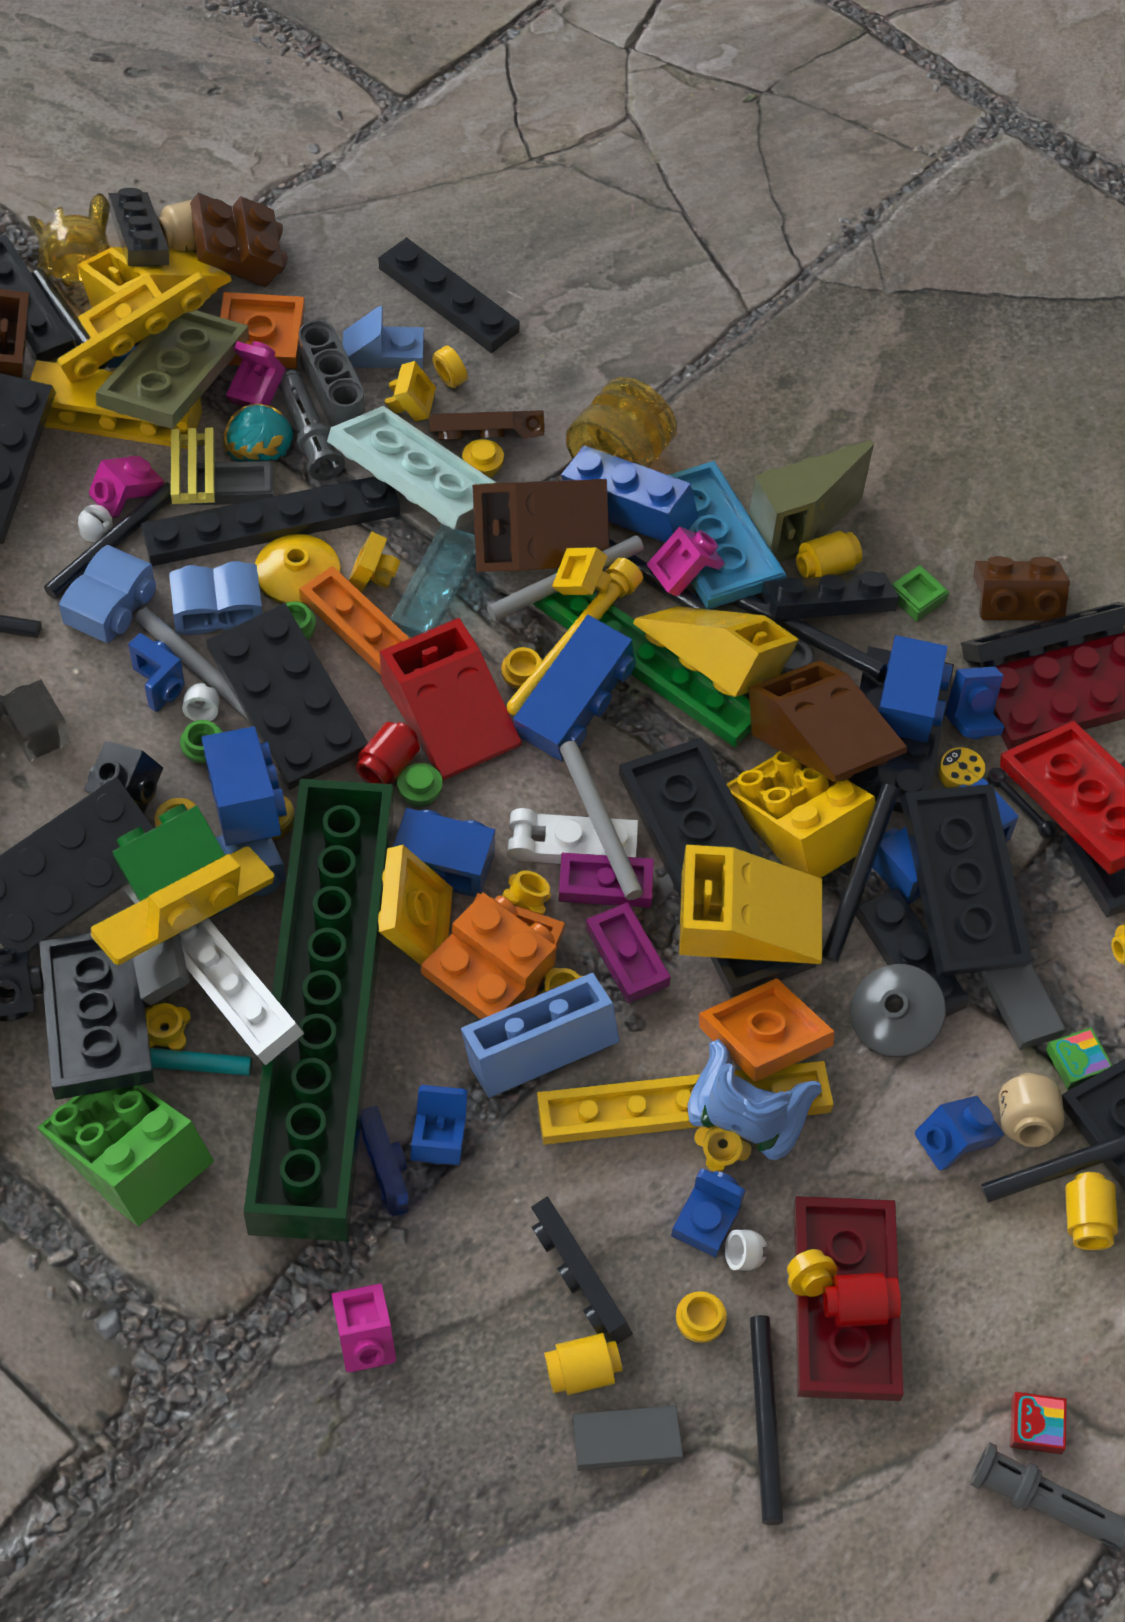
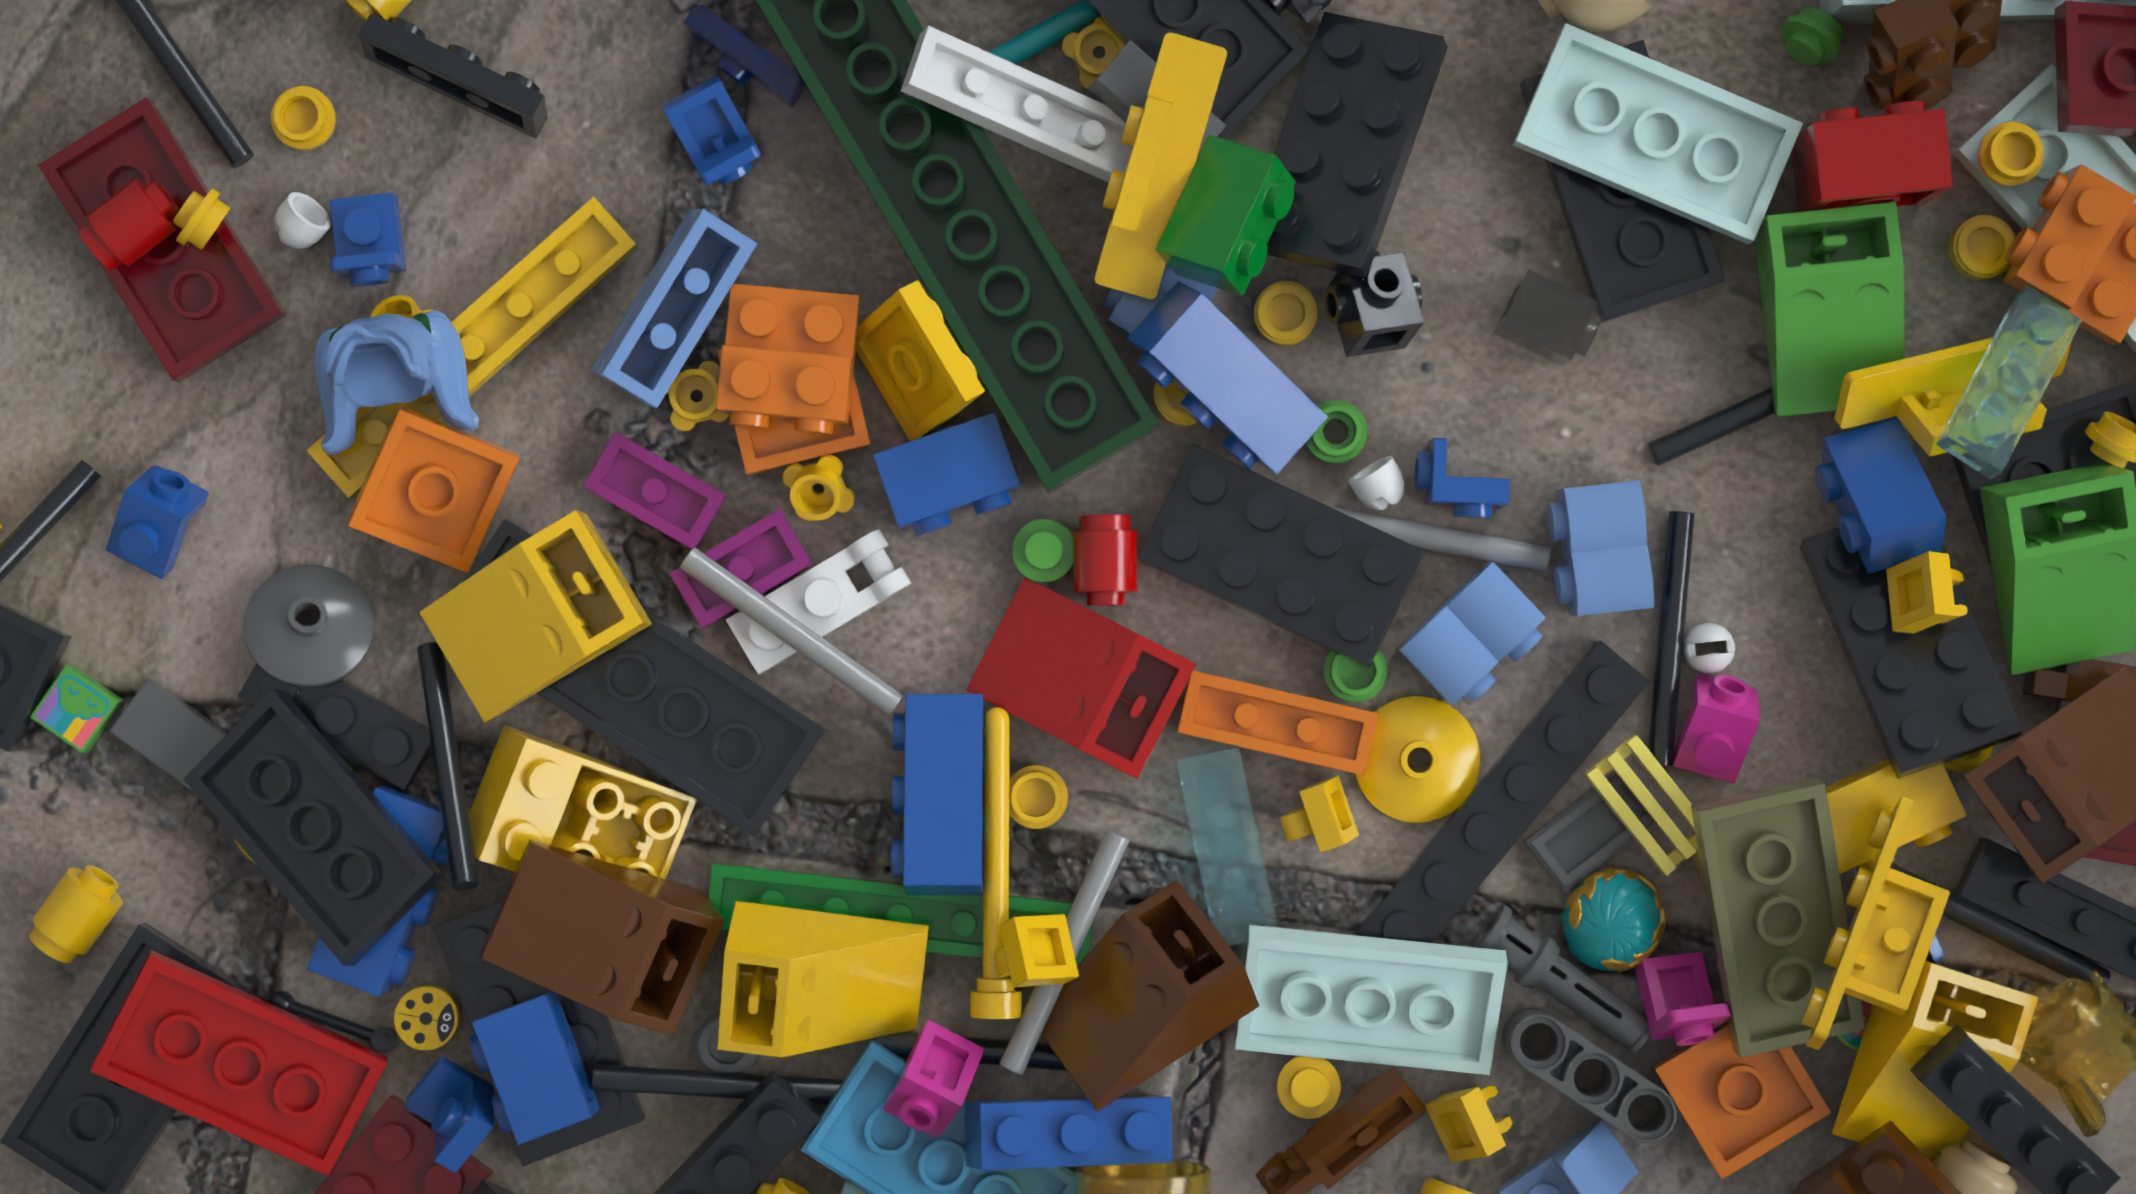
camera: 145 degrees right, 30 degrees up
tan head [998,1073,1064,1147] -> none

